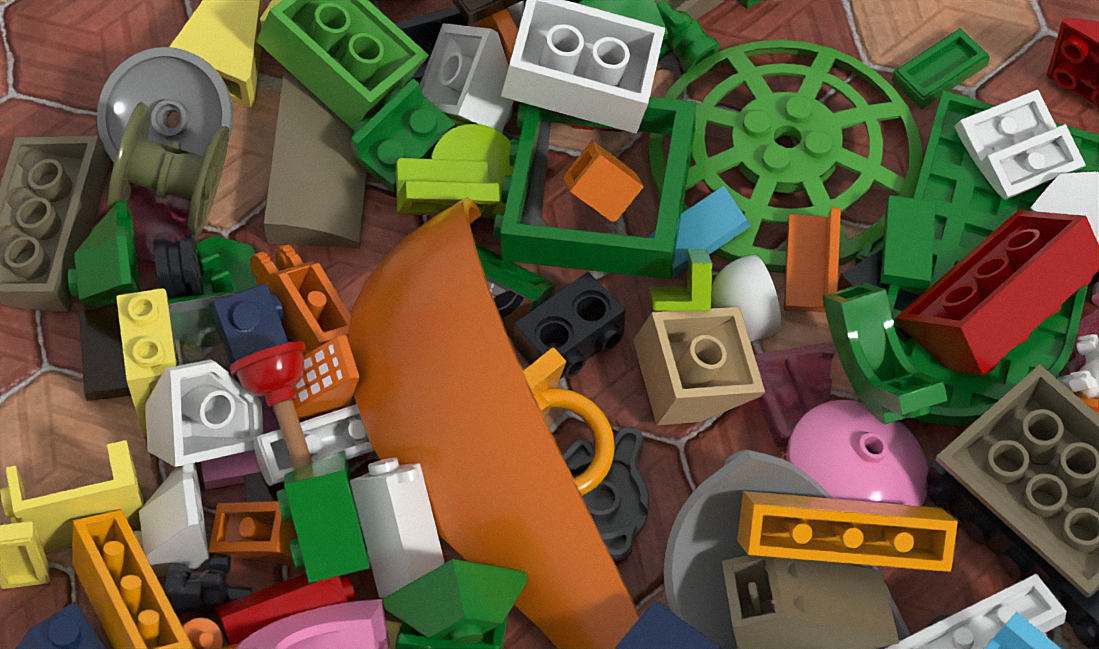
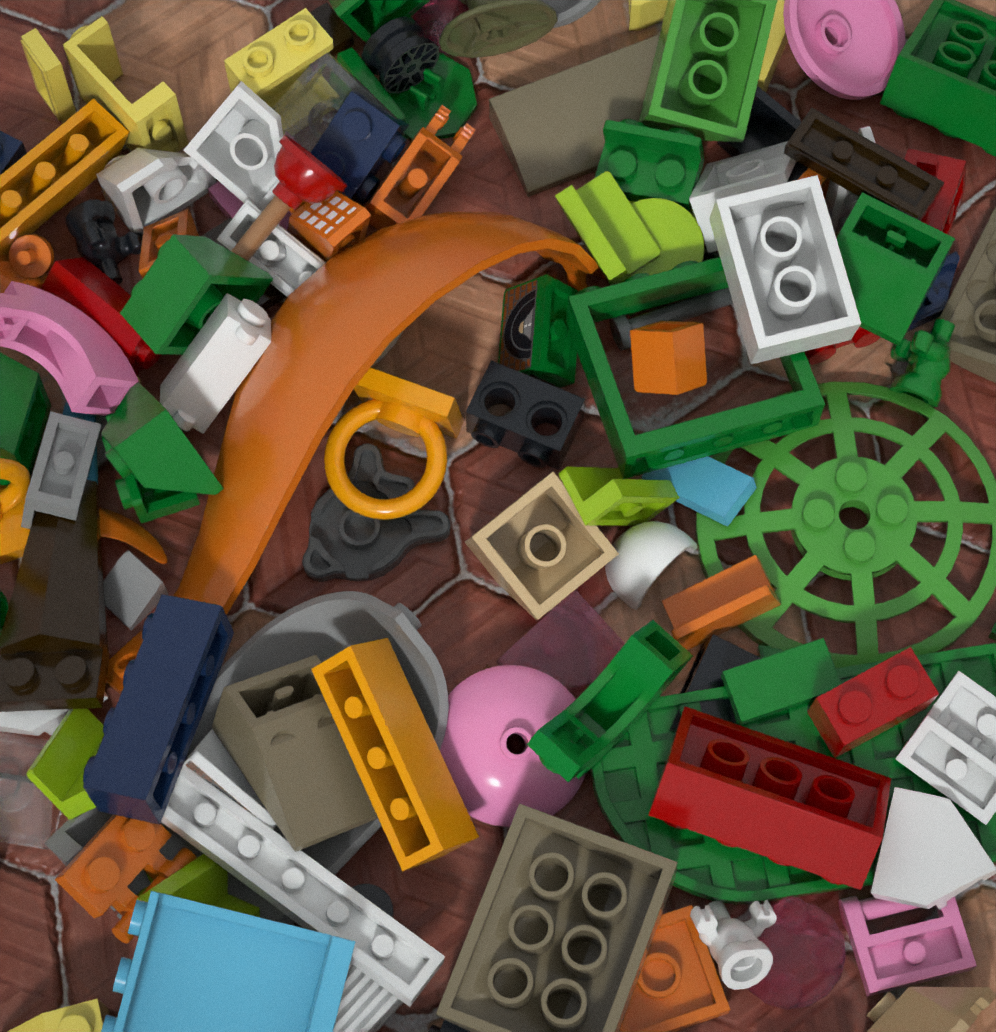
camera: 65 degrees right, 10 degrees up
none -> red brick [807,647,939,758]

